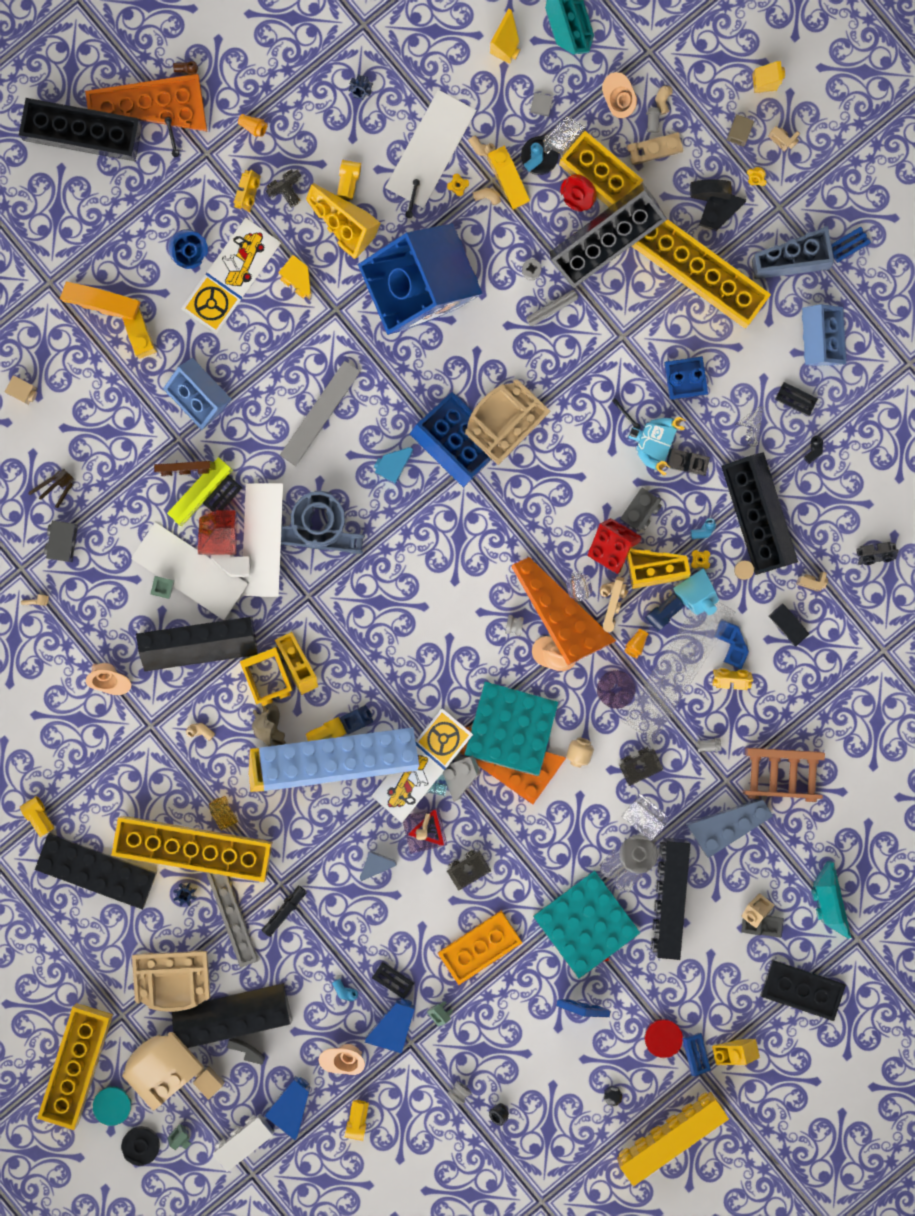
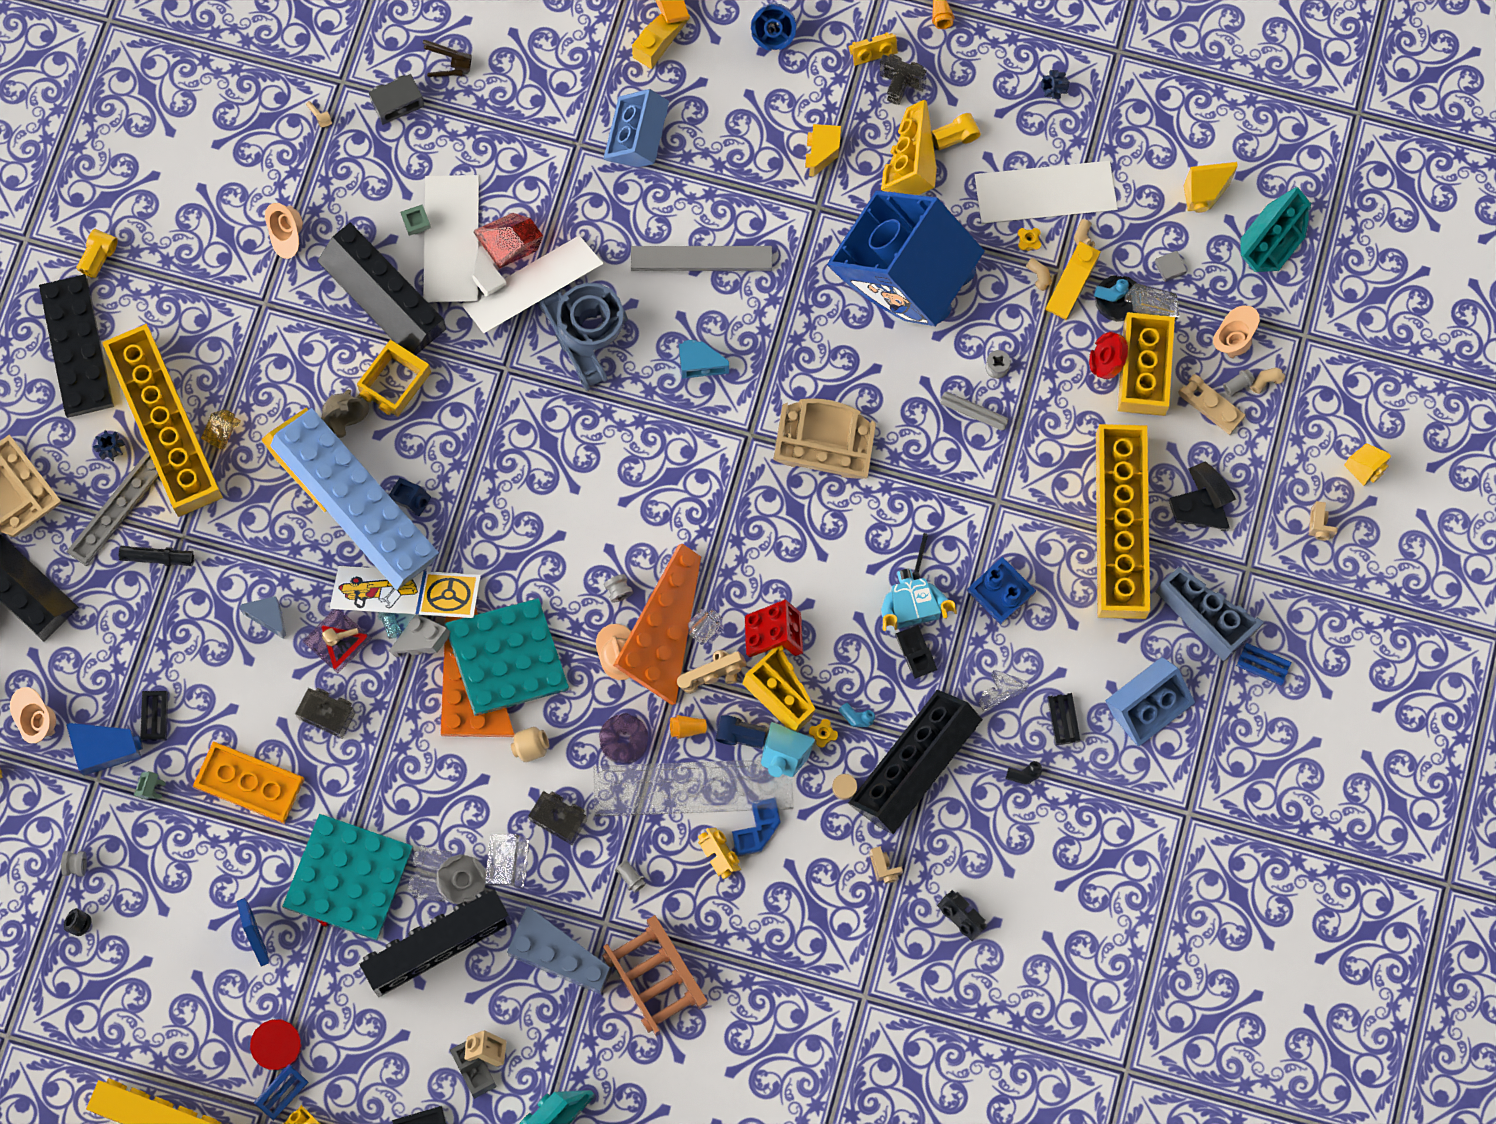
camera: 50 degrees right, 15 degrees down
reddish brown plate [154,461,216,477] -> none
neon yellow fence [167,457,233,526] -> none
sticker [181,218,281,334] -> none
tan arm [186,723,215,741] -> none
black tile [203,475,243,516] -> none
yellow slope [275,632,319,695] -> none
yellow piece [305,716,347,741] -> none
dark azure arm [332,979,358,1001] -> none
black hinge [405,179,420,218] -> none
blue slope [410,392,492,488] -> none
black slope [550,183,667,288] -> none
black tile [603,1086,623,1106] -> none
dark grey bracket [620,487,662,532] -> none
dark tan panel [726,114,754,147] -> none
yellow plate [747,167,767,186] -> none
black slope [768,603,809,647] -> none

